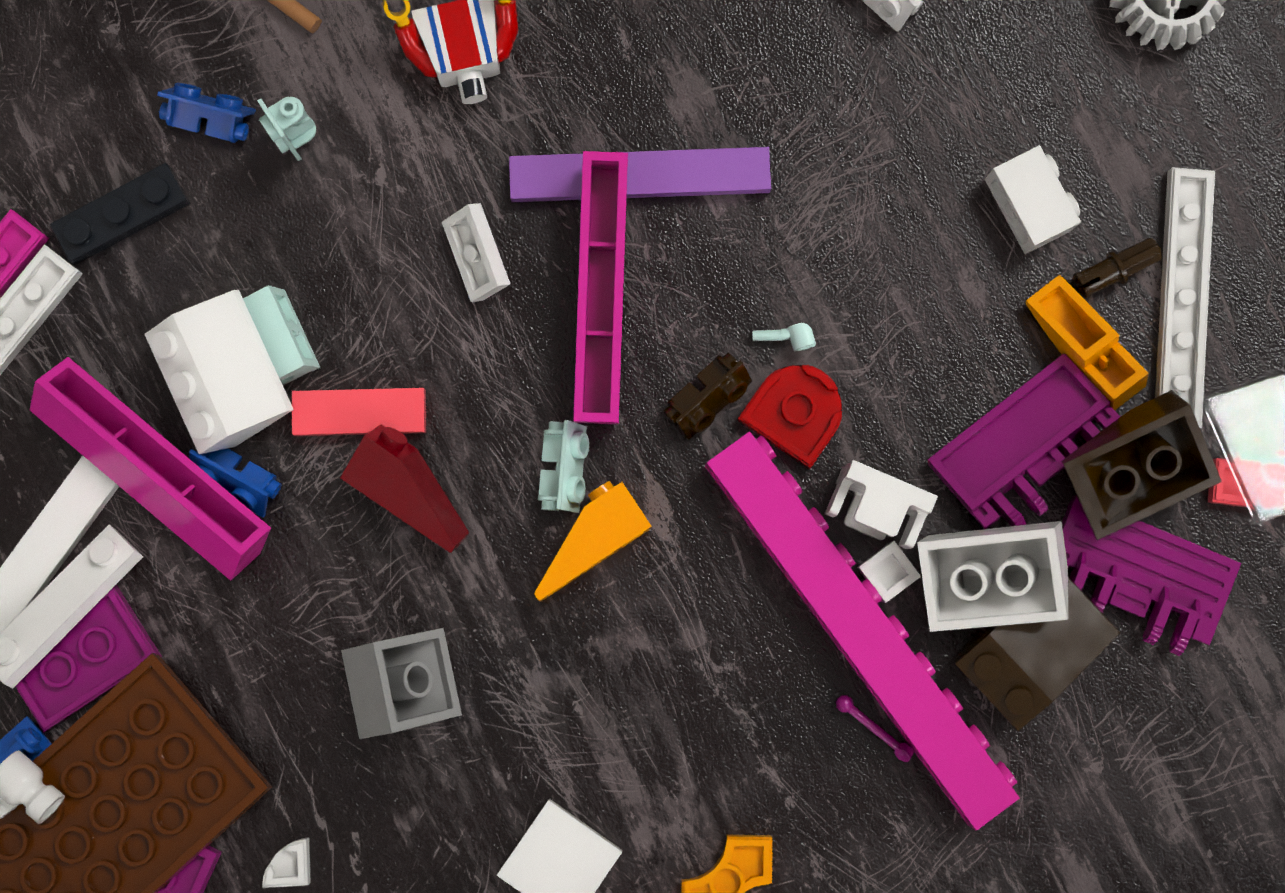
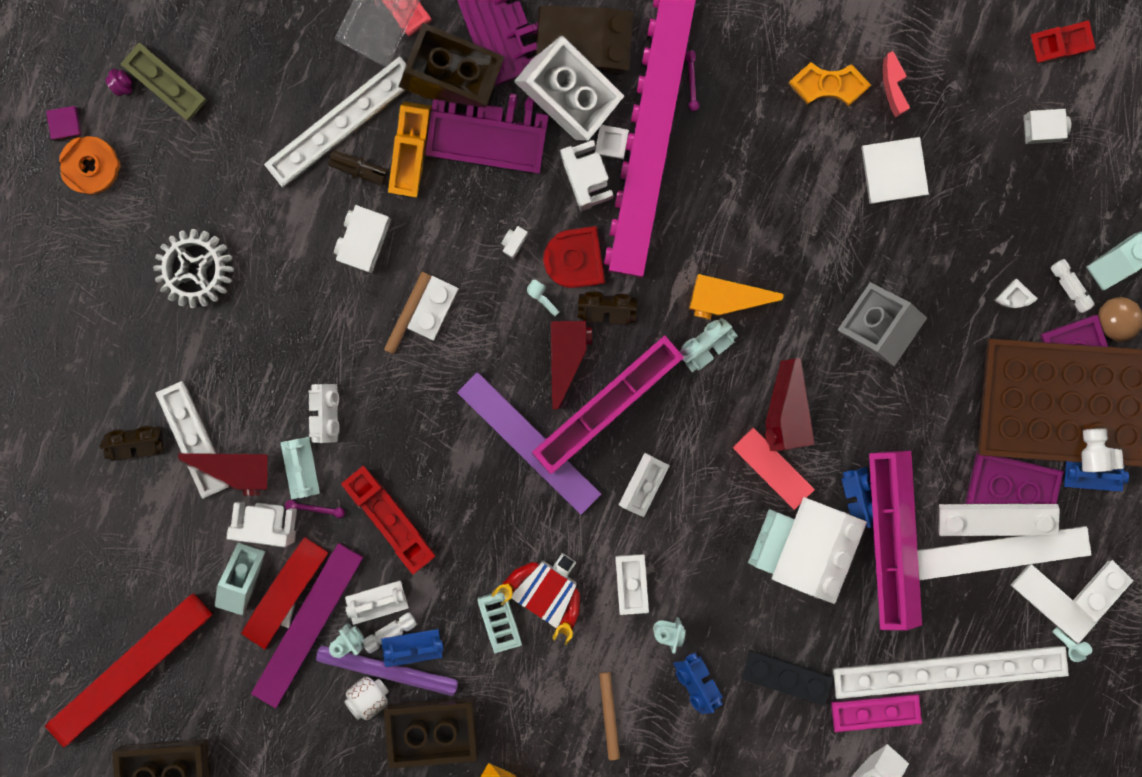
camera: 125 degrees left, 5 degrees up
none -> medium nougat bar [384,272,432,354]
none -> white plate [407,276,459,341]
none -> white plate [501,226,529,259]
none -> dark red slope [551,321,592,409]
none -> white plate [615,554,649,615]

